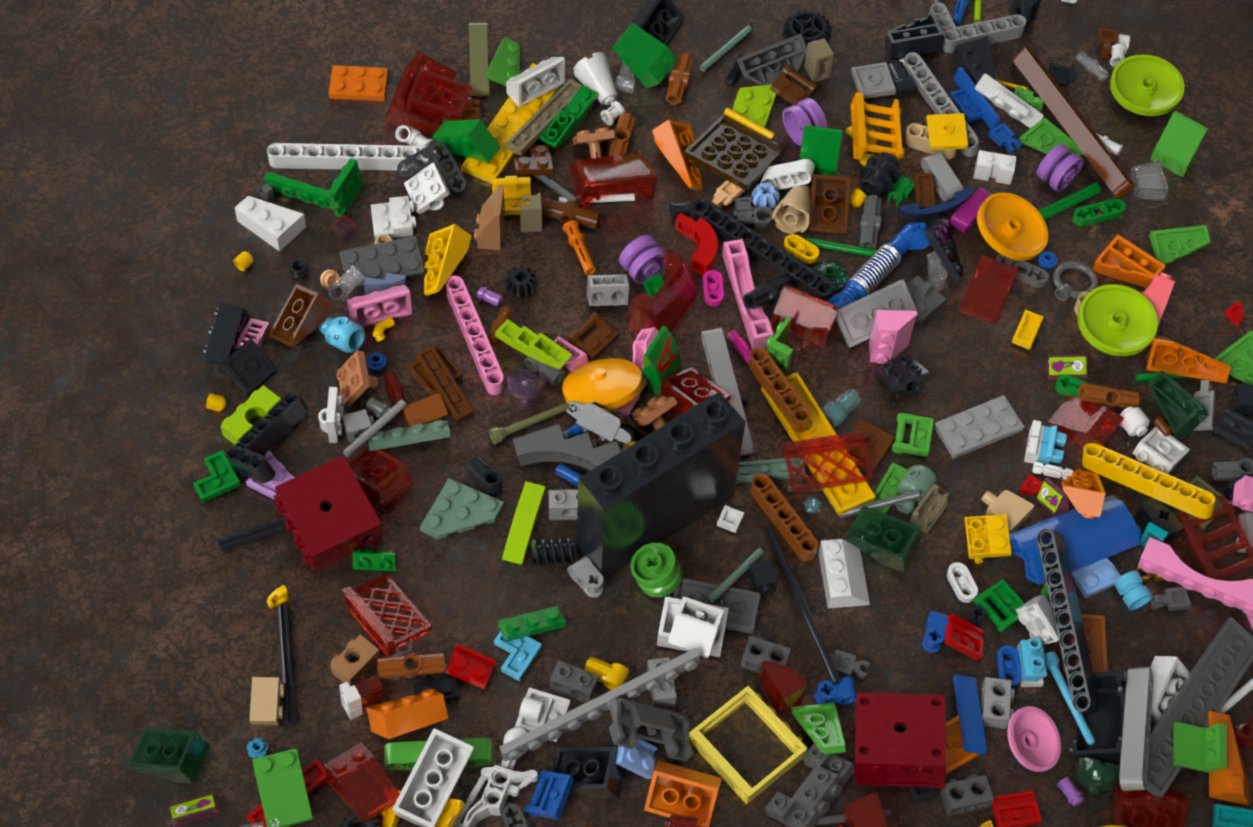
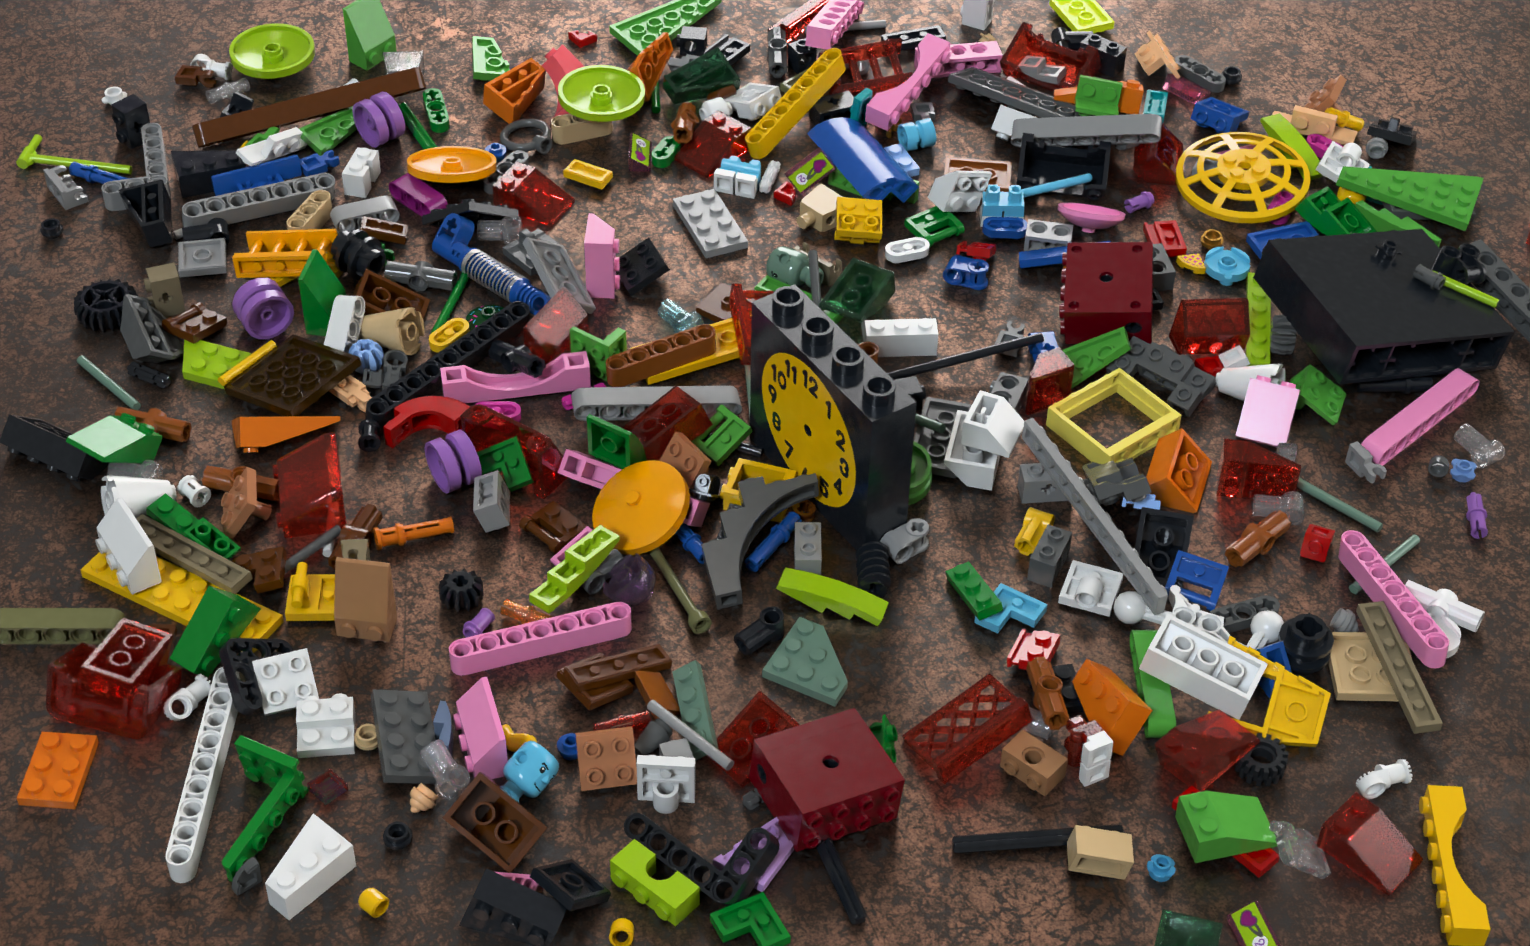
camera: 85 degrees left, 15 degrees down
yellow tile [267,585,289,609] -> none
yellow wedge [424,224,472,296] -> none
bright green wing [484,37,521,86] -> none
hinge [566,400,636,444] -> none
bright green plate [892,413,934,457] -> none
dark blue slope [898,187,974,219] -> none
yellow plate [926,113,968,150] -> none
black pin [966,606,985,628] -> none
black beam [1037,528,1100,715] -> none
orange wedge [1061,469,1106,519] -> none
clear green cylinder [1076,758,1120,795] -> none

